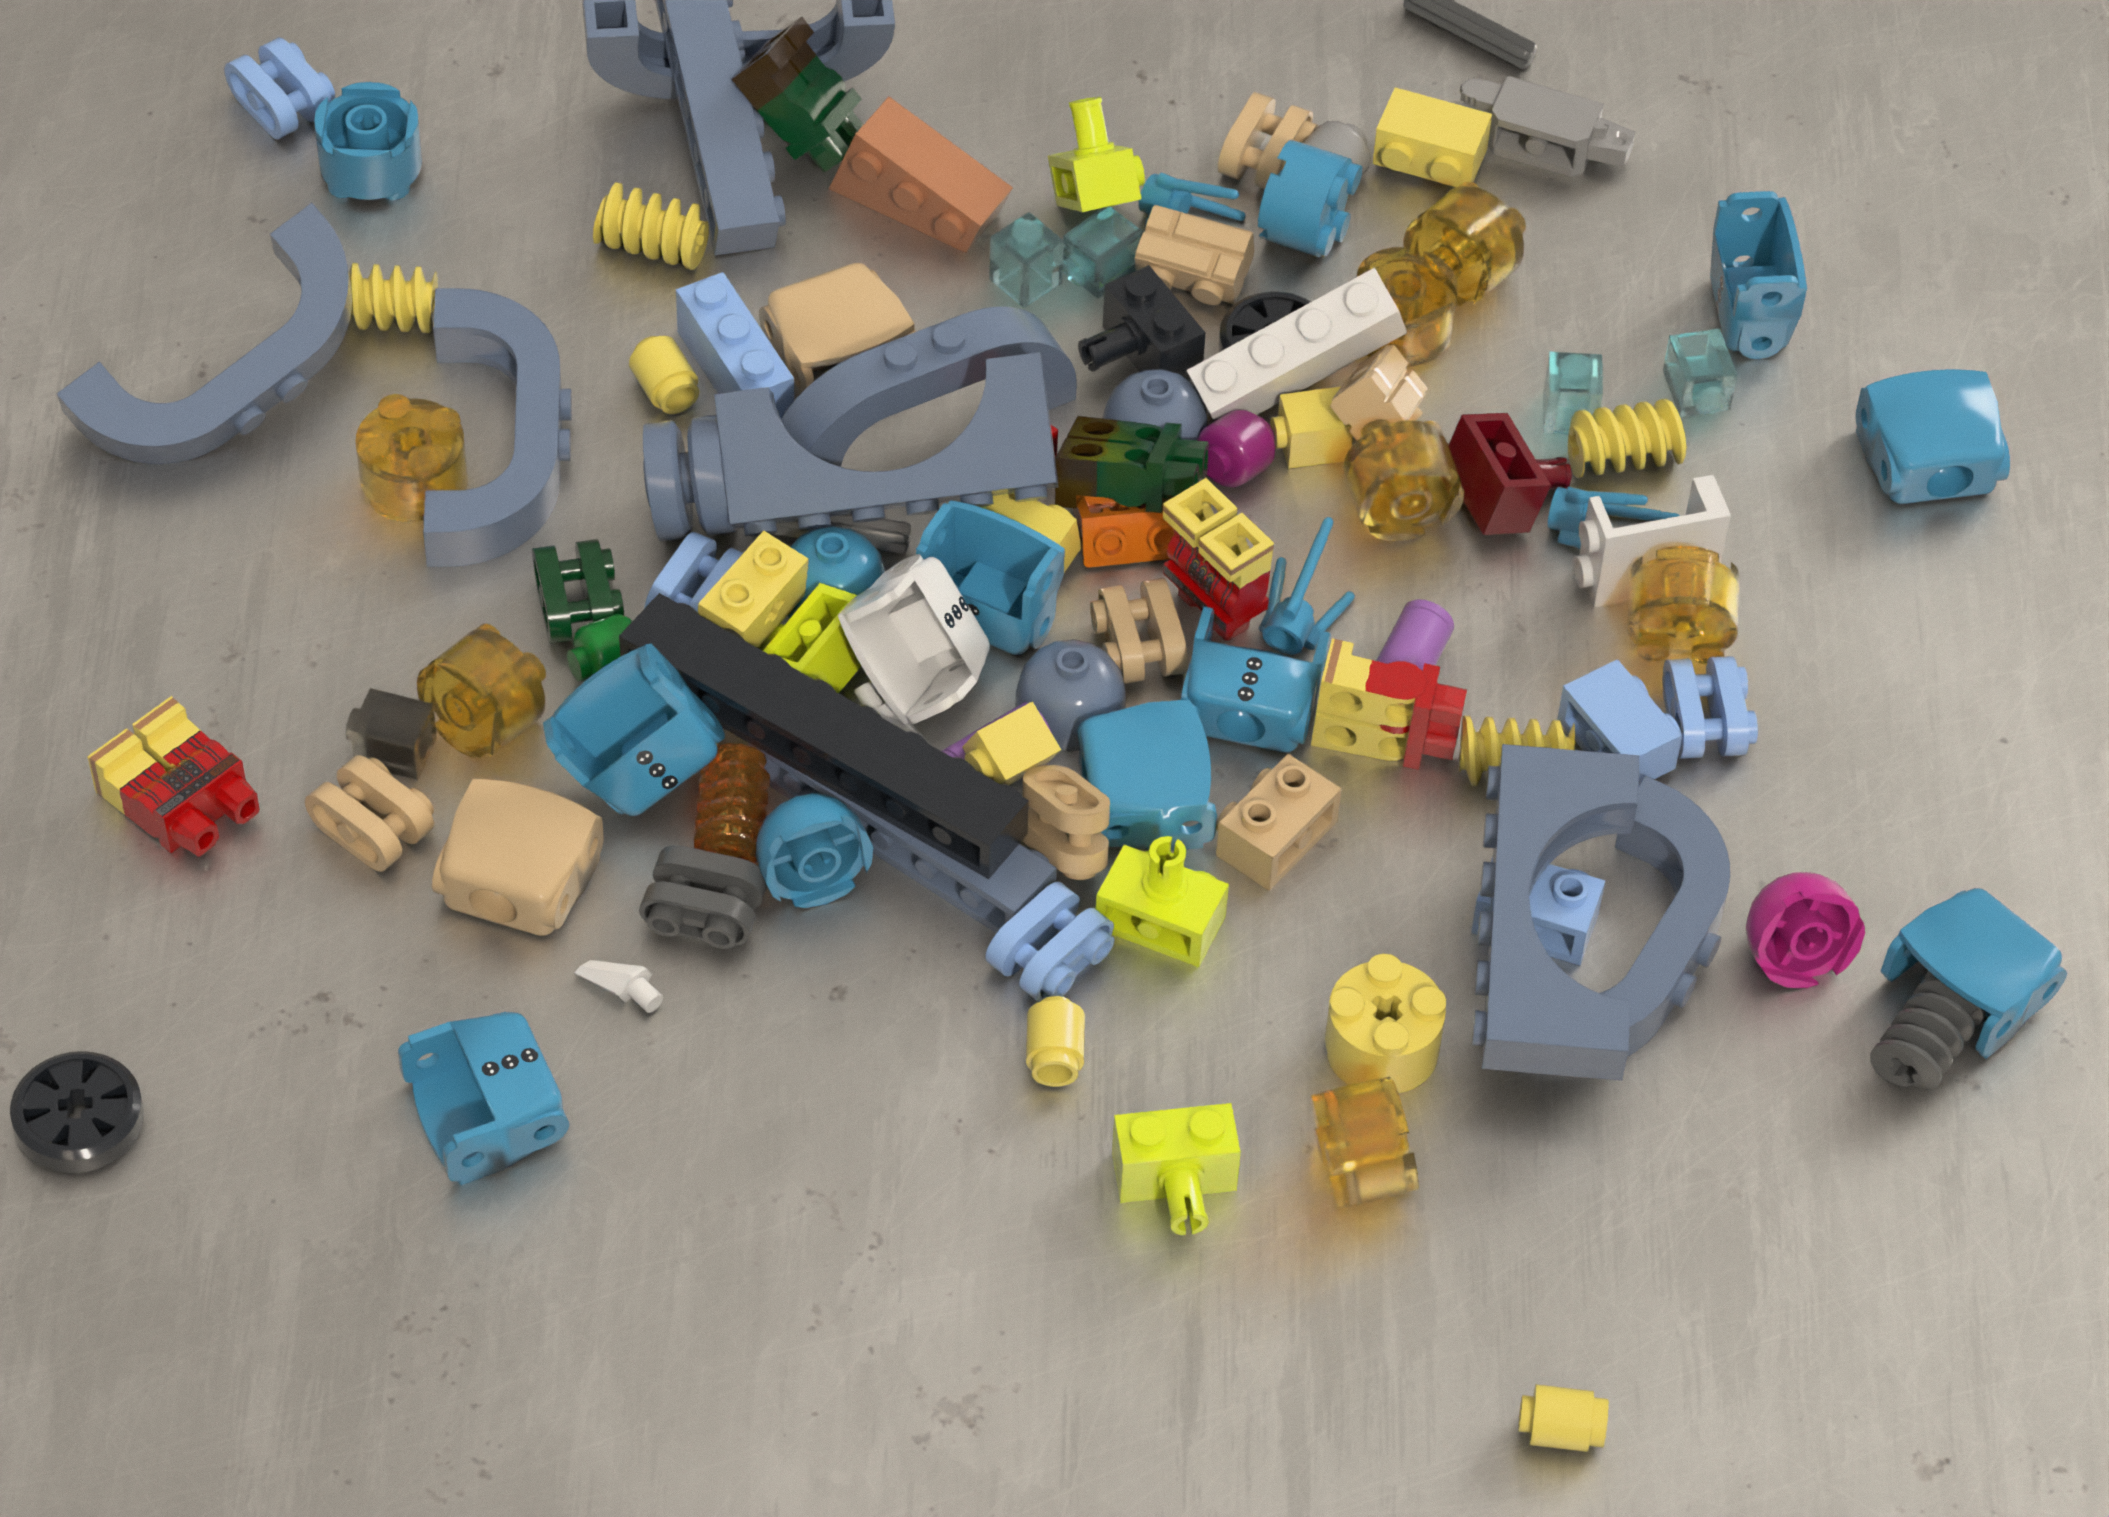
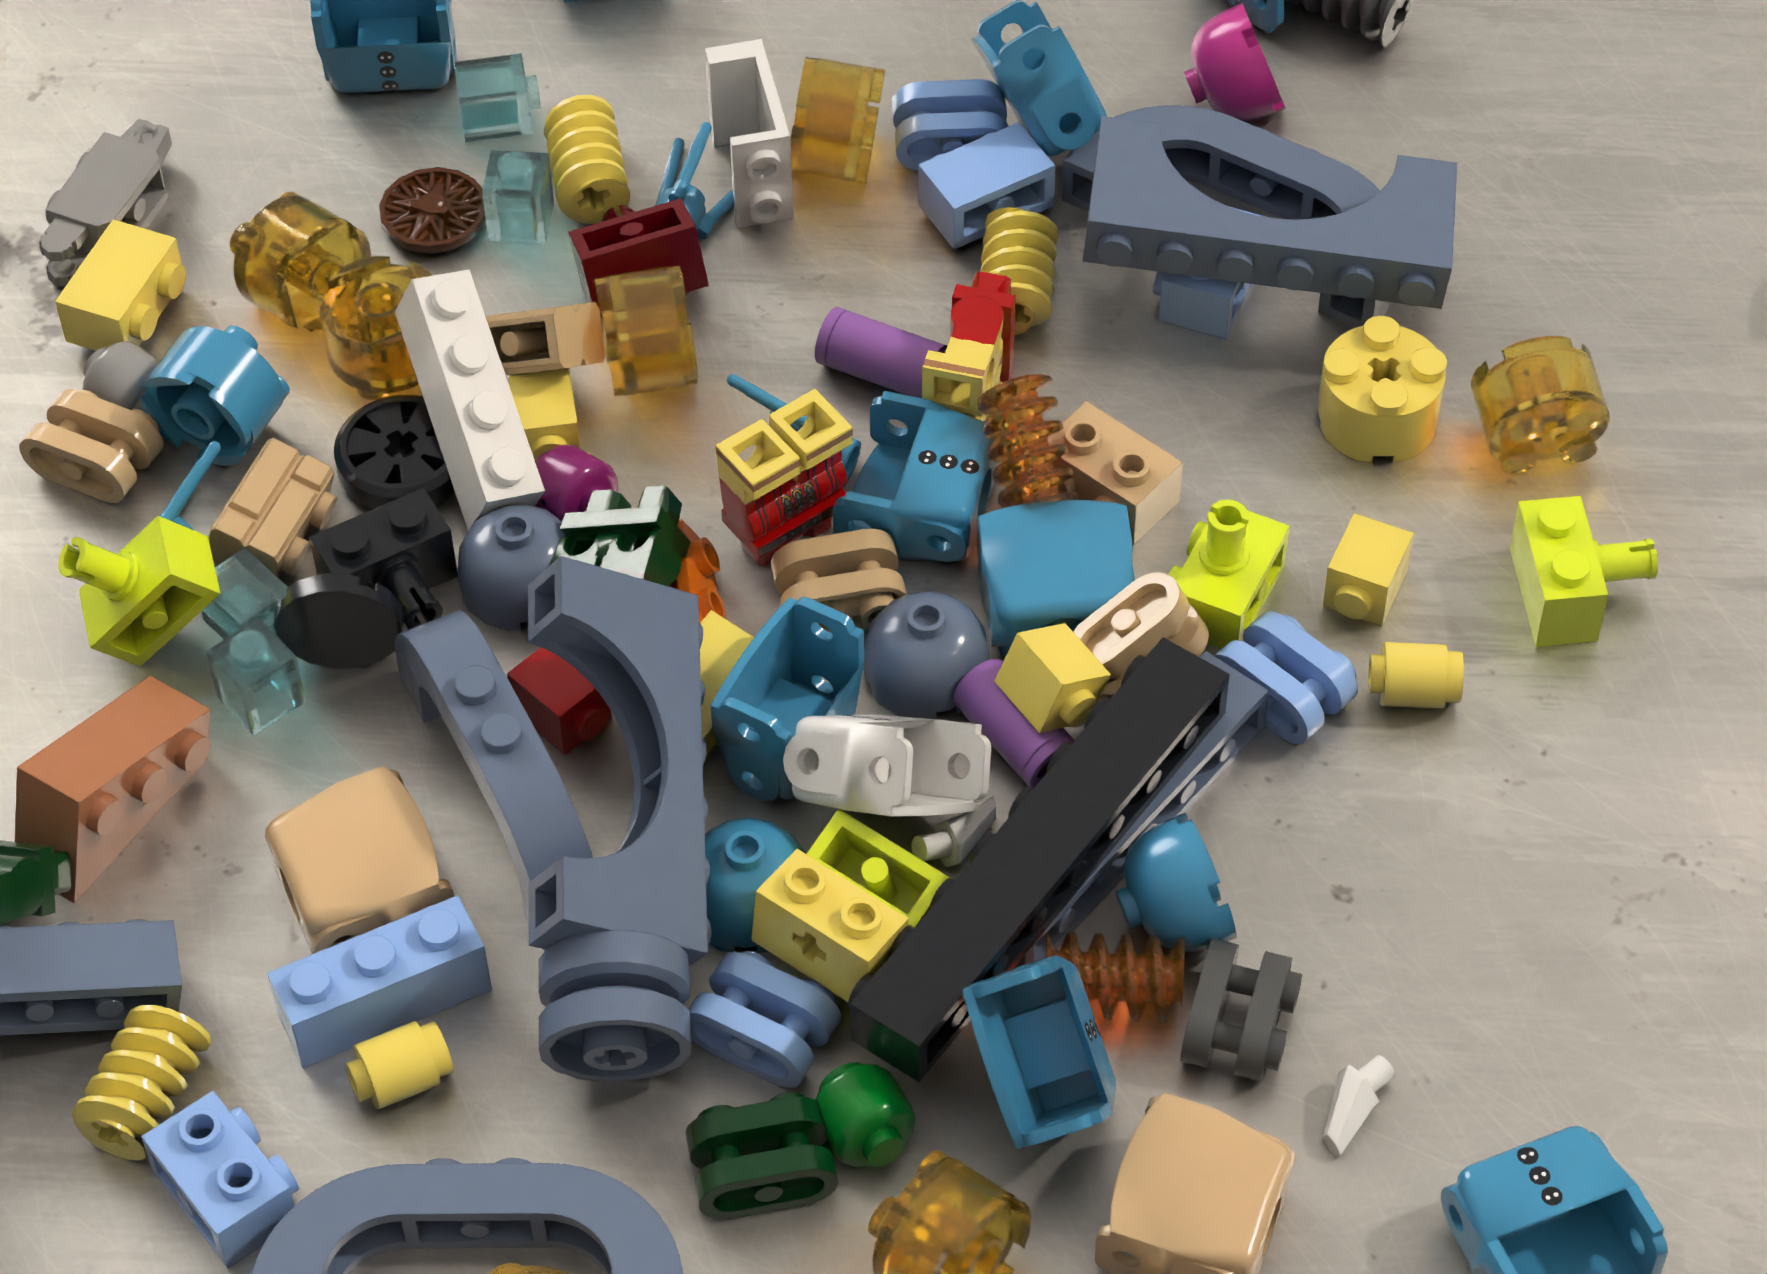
camera: 85 degrees left, 0 degrees up
none -> light blue brick [141,1091,299,1269]
none -> black tile [274,573,404,669]
none -> reddish brown wheel [379,167,488,253]
none -> dark azure piece [972,0,1107,157]
none -> clear orange piece [977,374,1079,508]
none -> light yellow brick [1323,513,1414,626]

